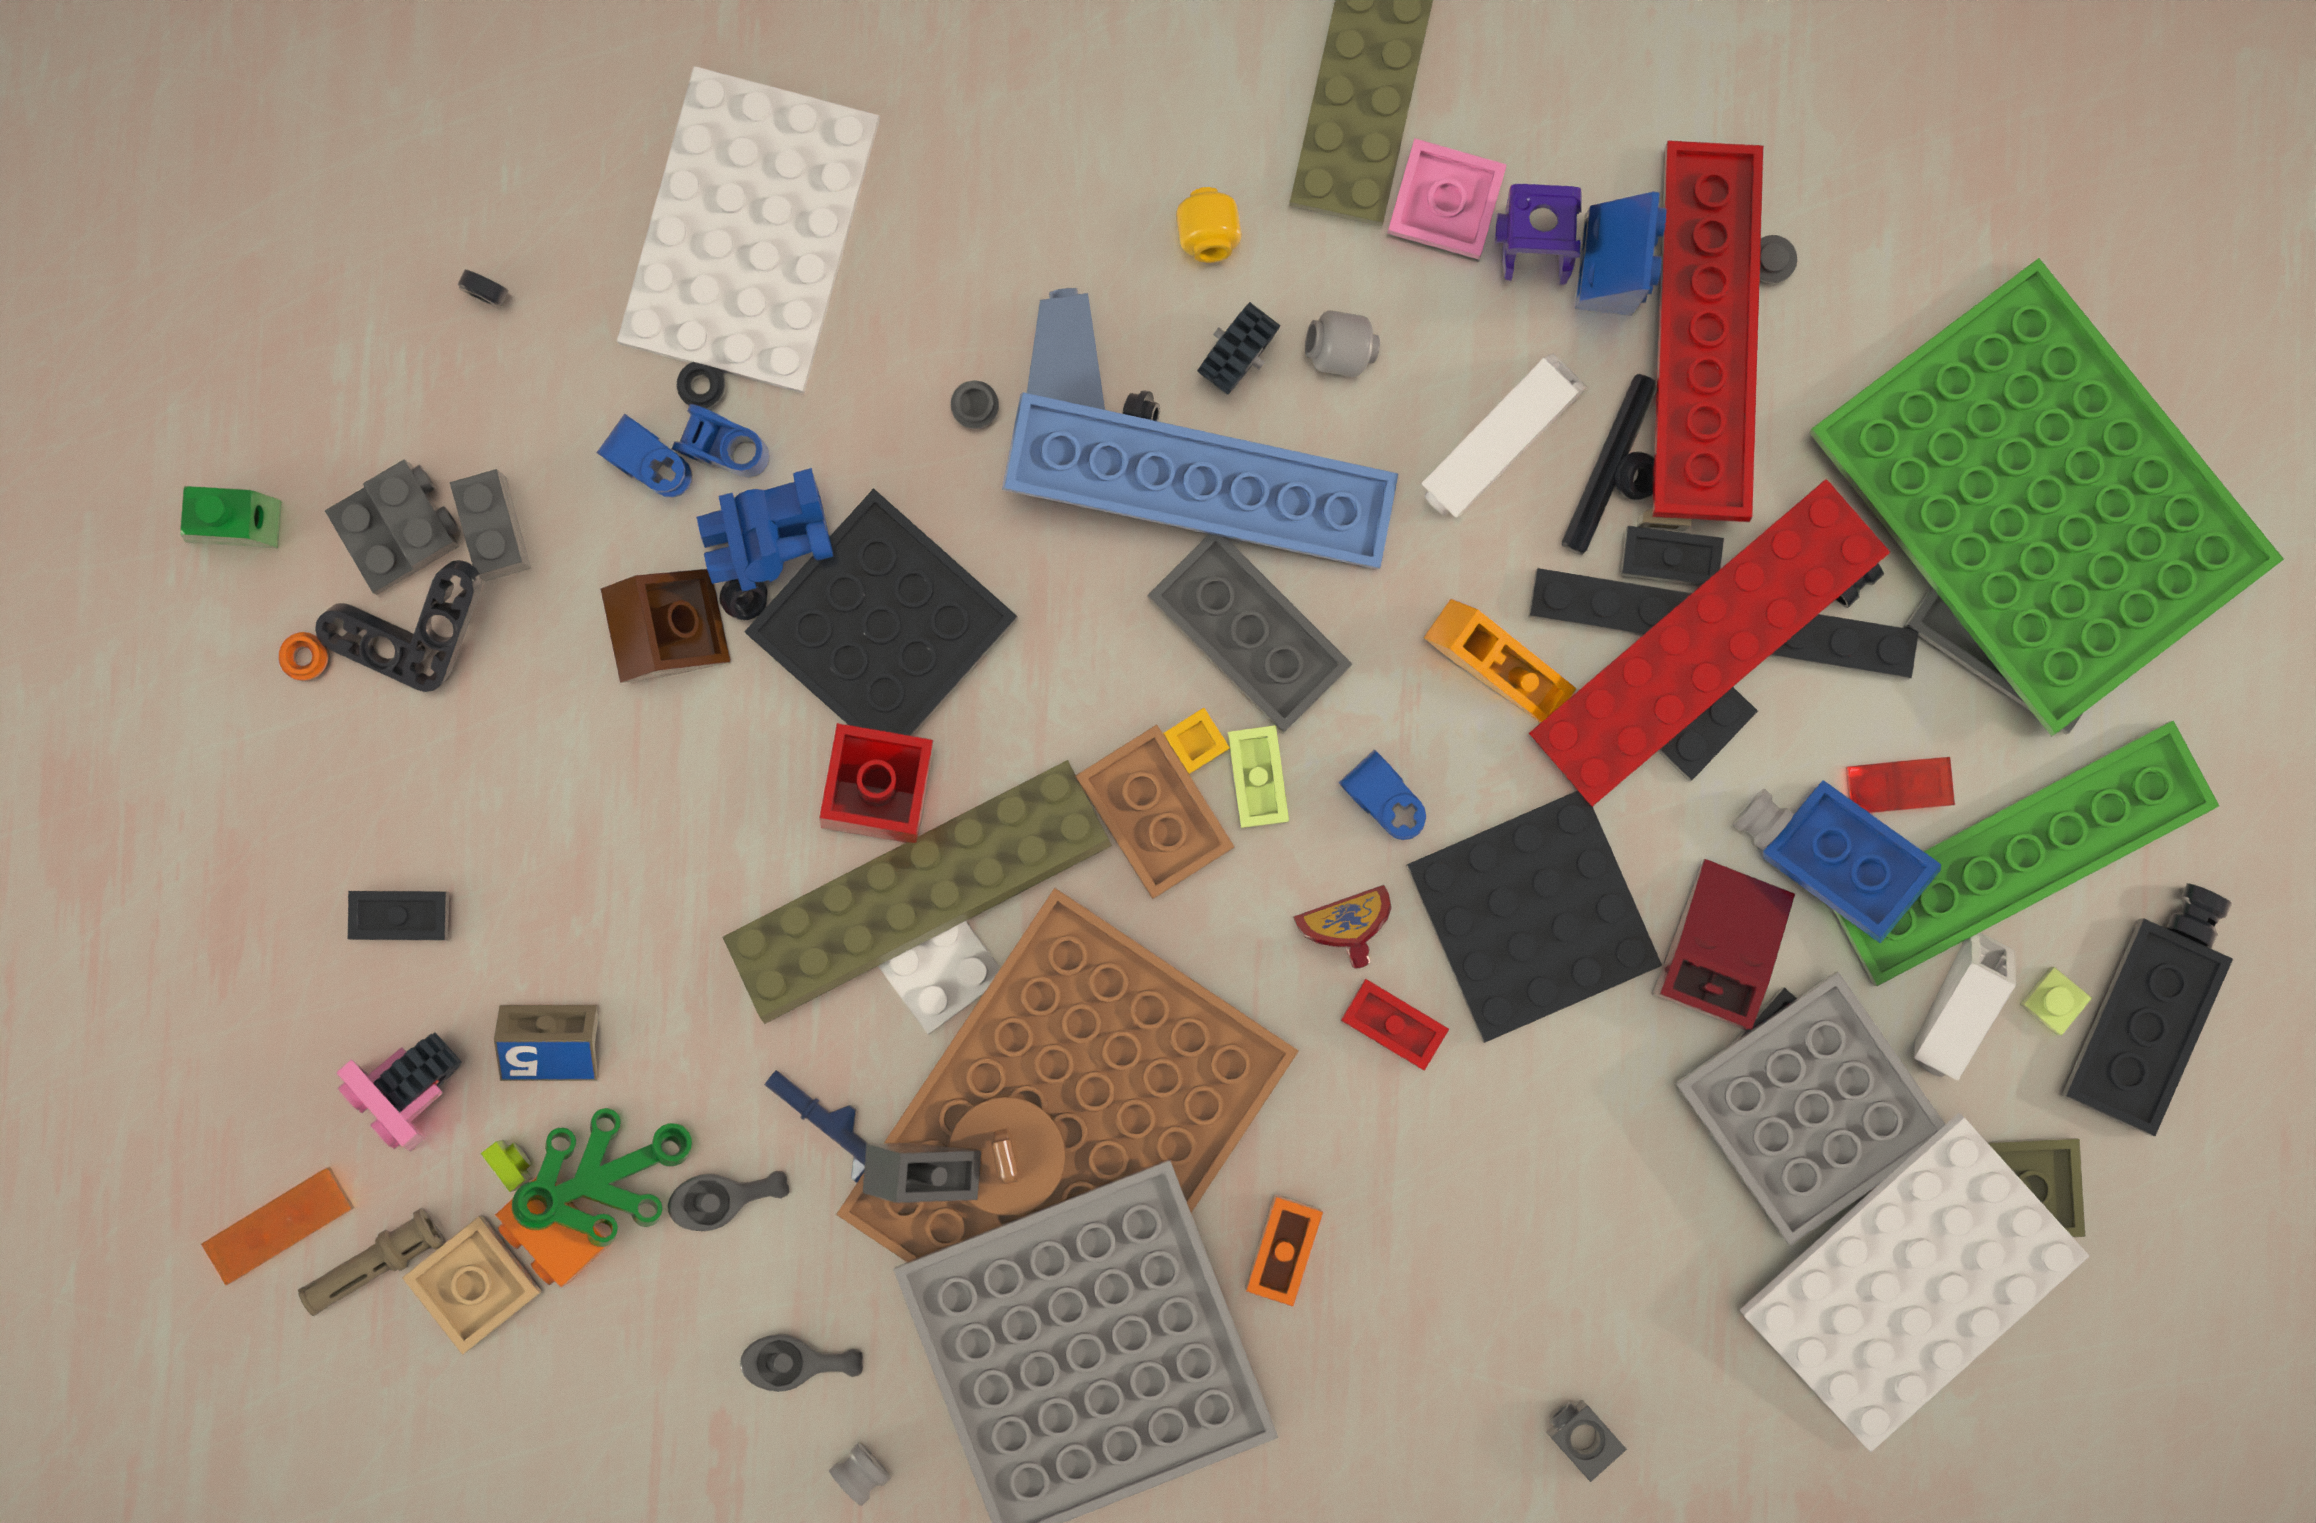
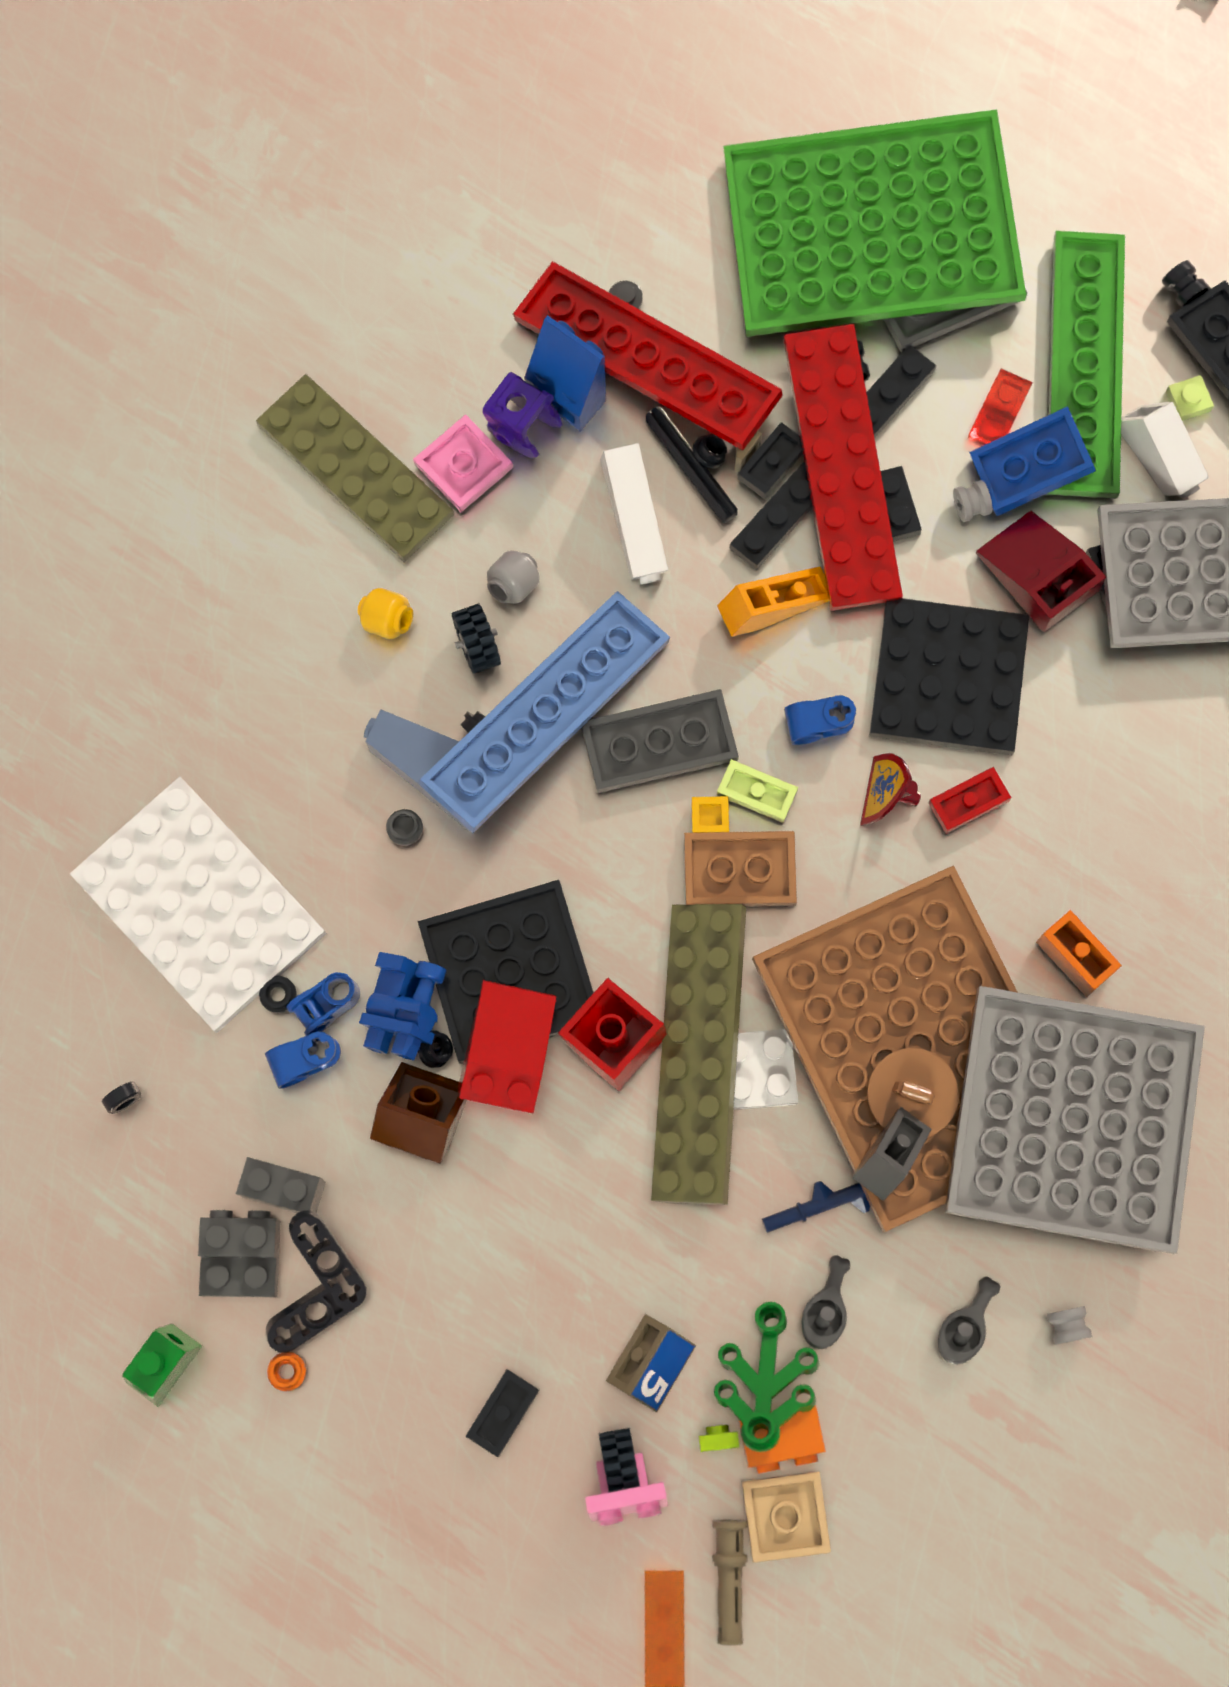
camera: 55 degrees left, 10 degrees down
none -> red slope [458,980,556,1114]

